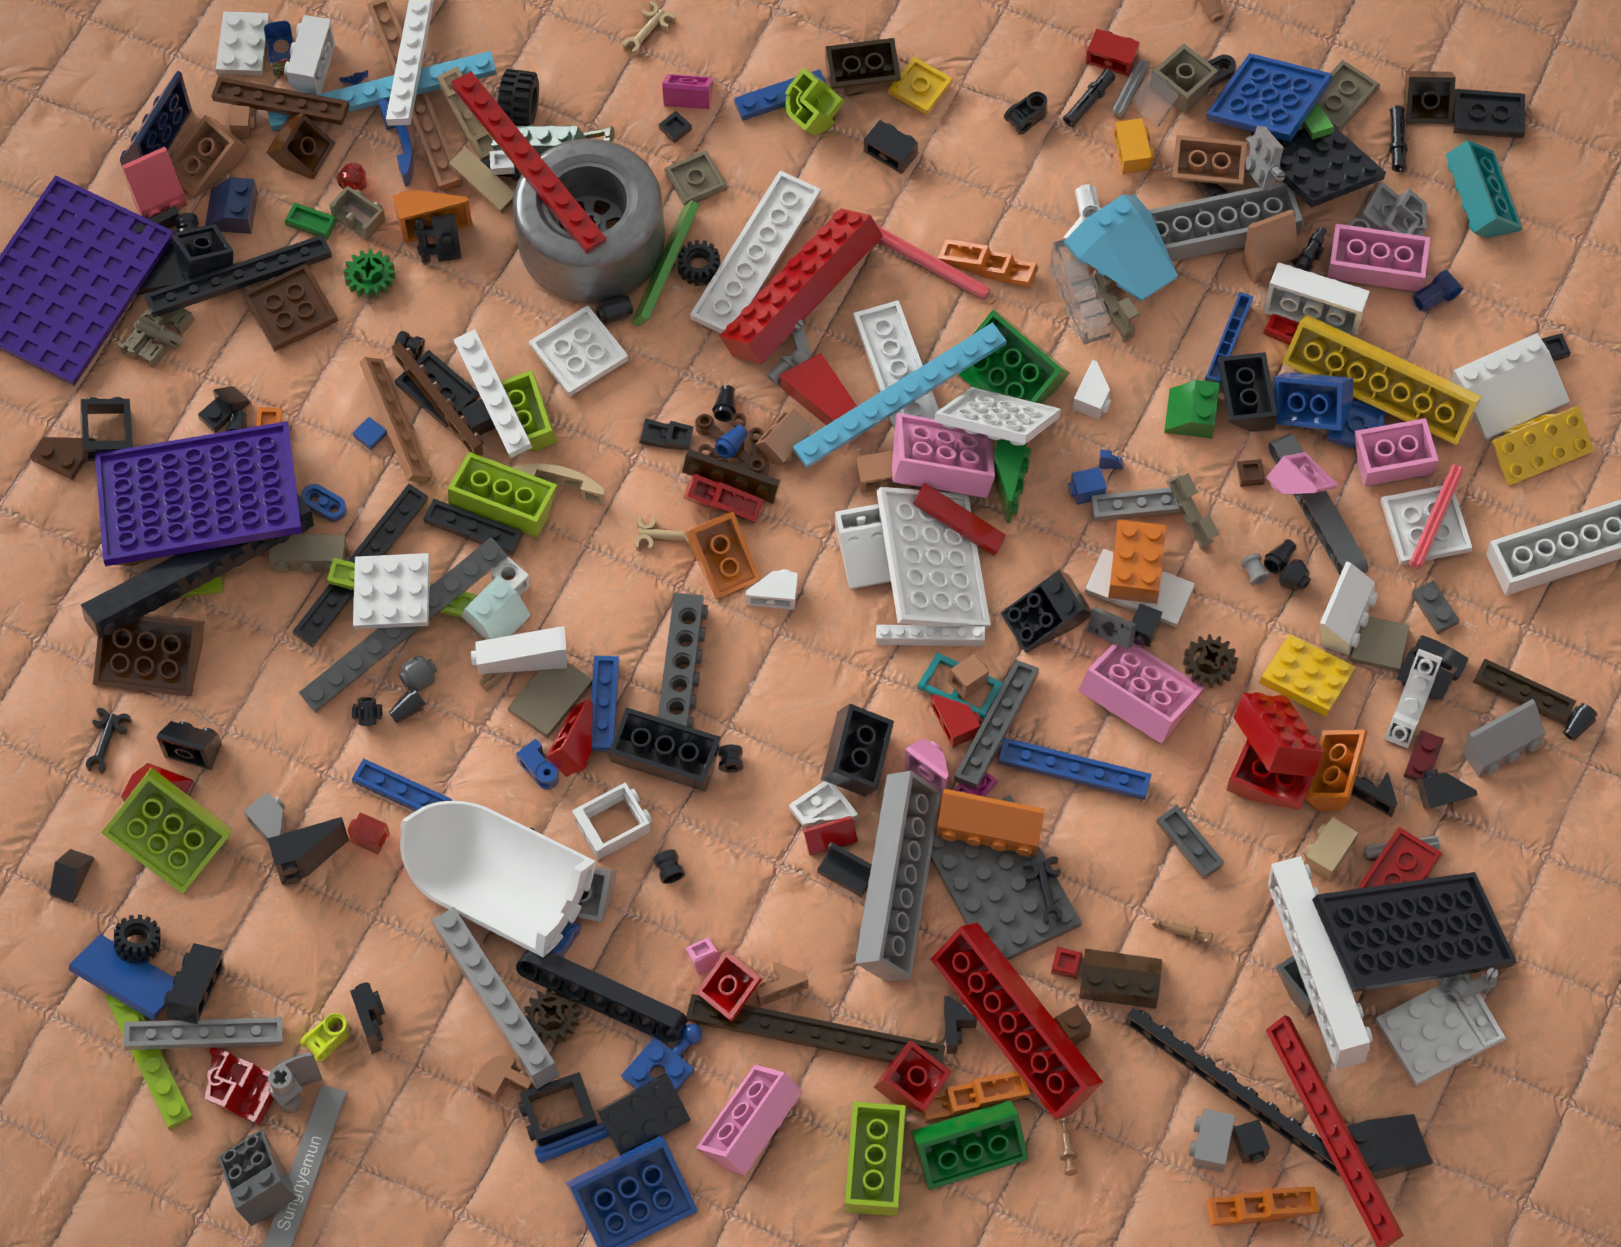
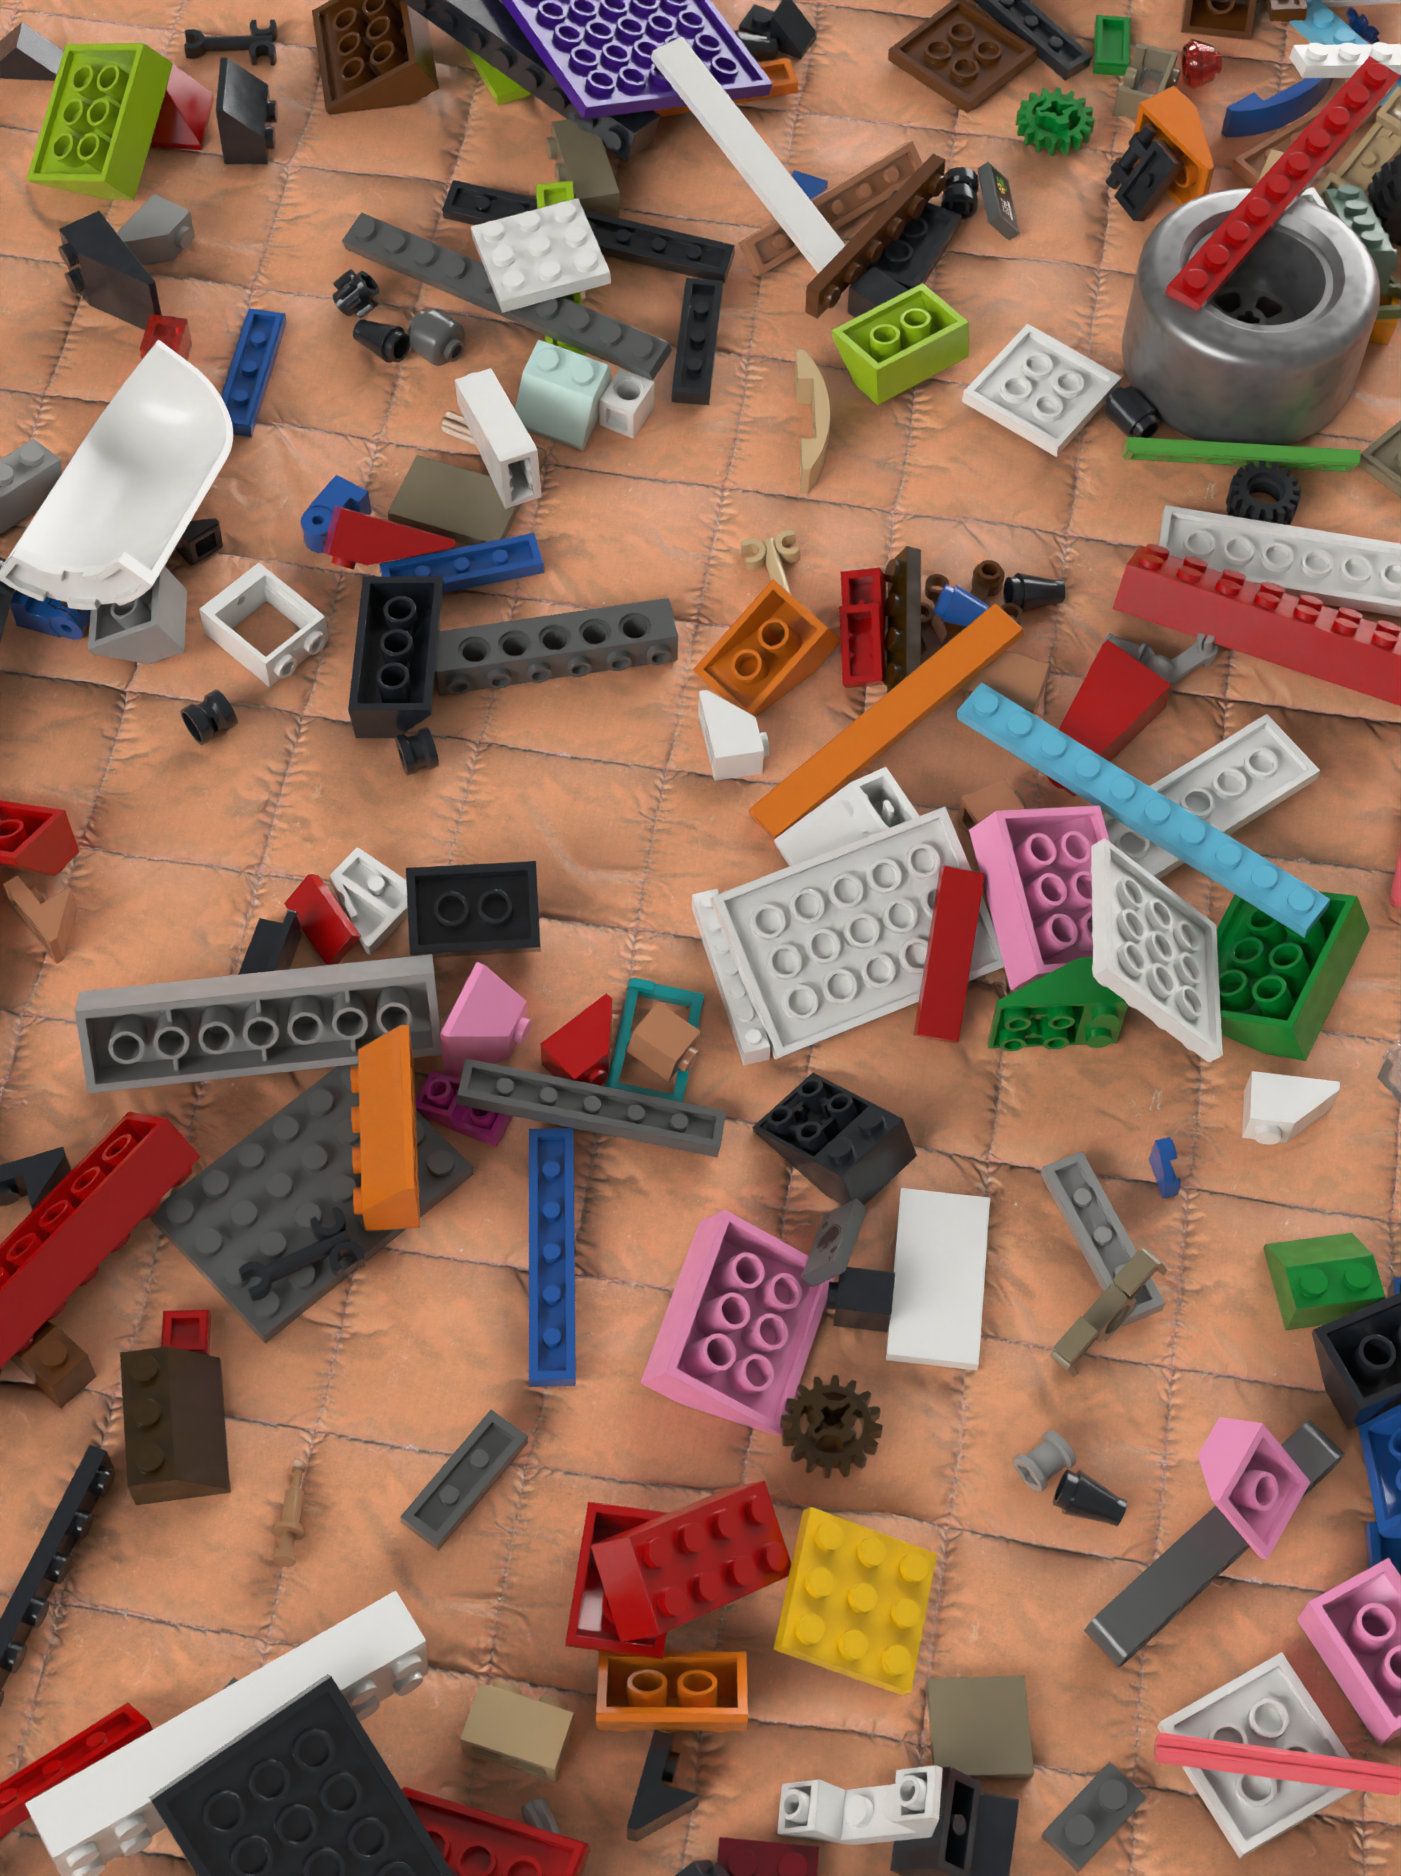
camera: 70 degrees right, 5 degrees down
blue plate [301,484,347,521] -> none
lime slope [448,452,557,538] -> none
white plate [454,329,533,458] -> none
black slope [639,418,694,450] -> none
bright pink slope [685,938,720,975] -> none
blue brick [1068,467,1106,505] -> none
orange brick [1108,519,1167,604] -> none
reddish brown tile [1237,459,1265,487] -> none
black cone [1279,559,1311,591] -> none
white slope [1320,561,1378,655] -> none
none -> white tile [651,37,845,274]
none -> orange tile [748,603,1024,839]
none -> dark grey tile [977,162,1020,240]

